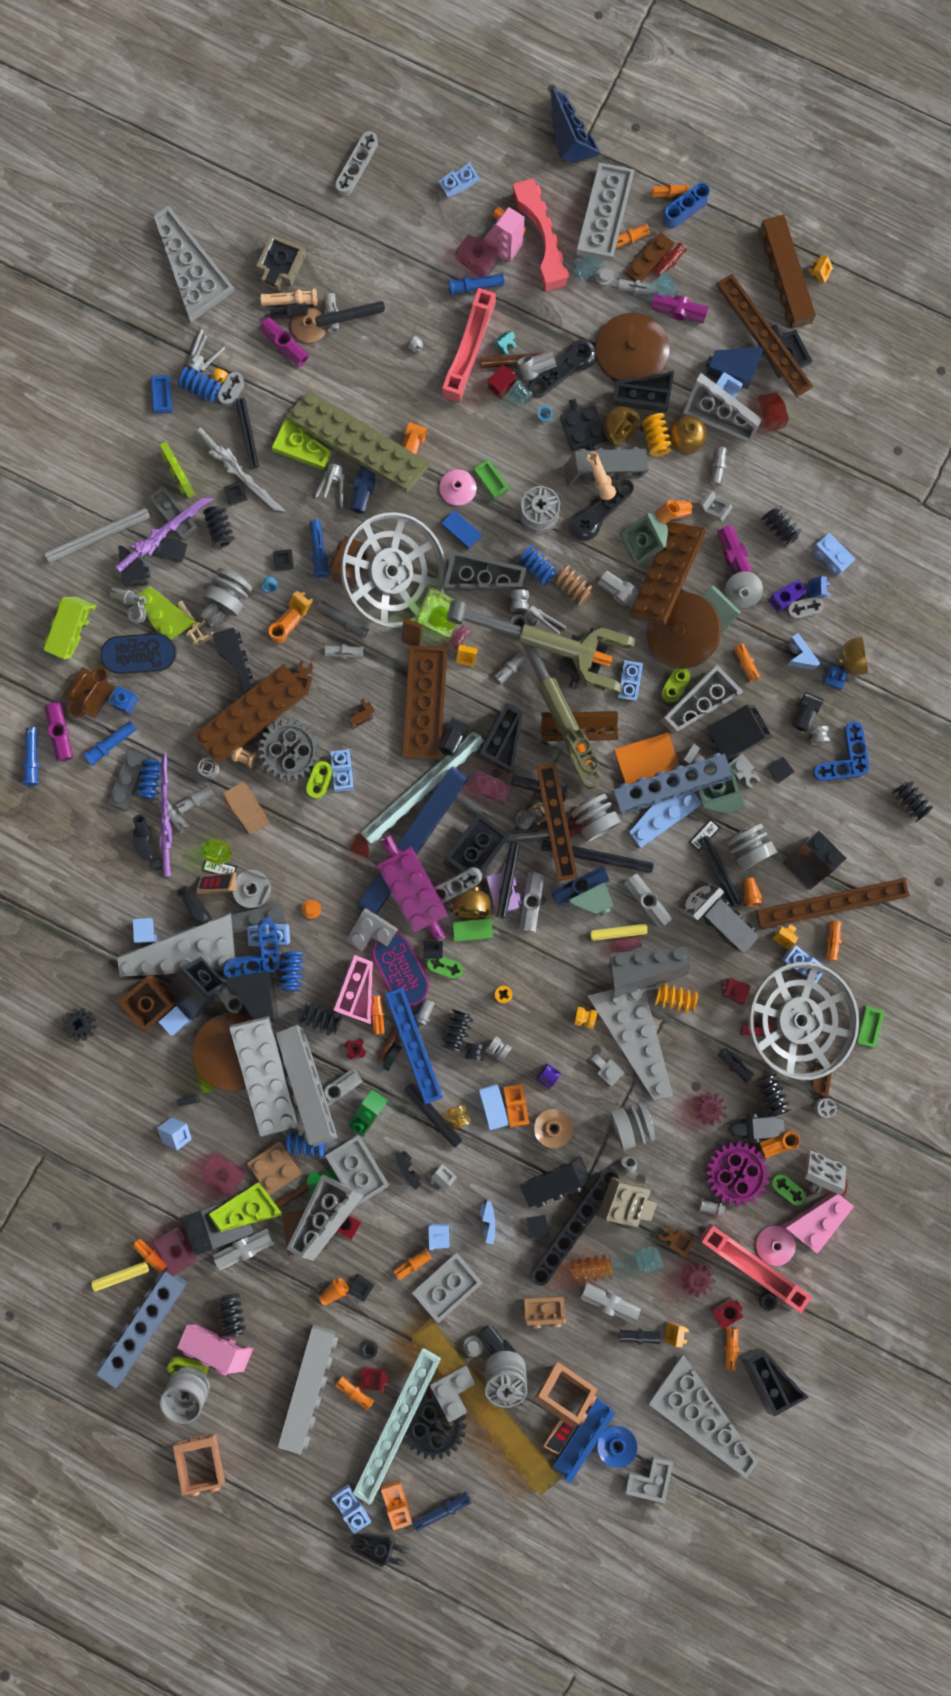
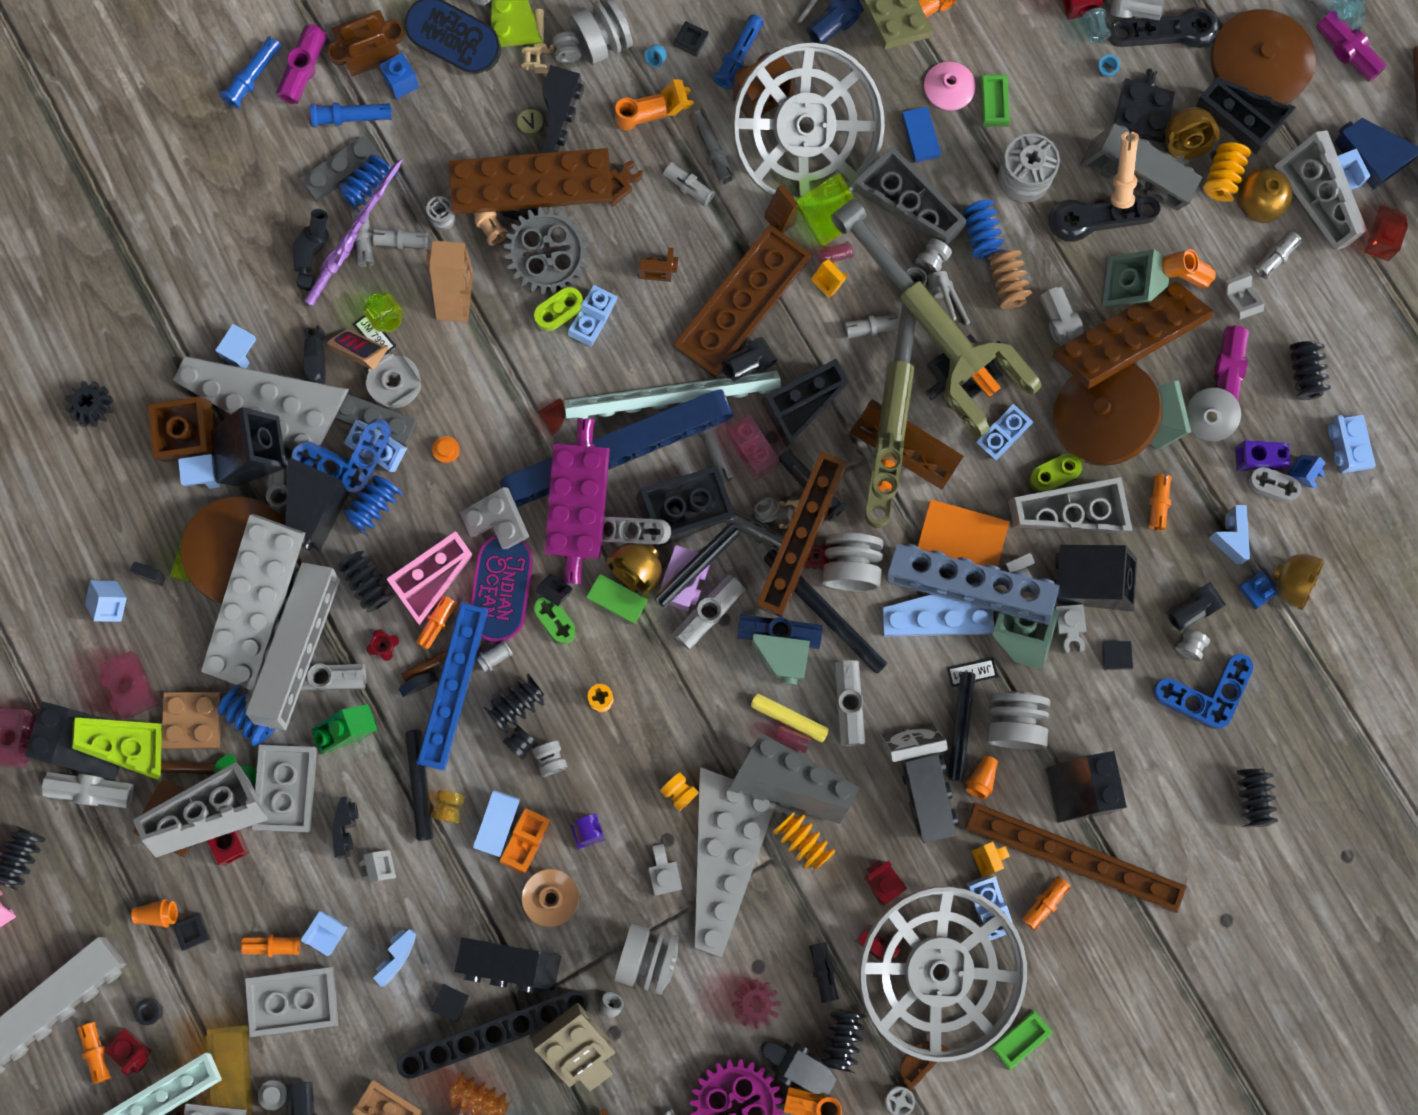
camera: 30 degrees right, 5 degrees down
none -> olive tile [517,109,544,137]

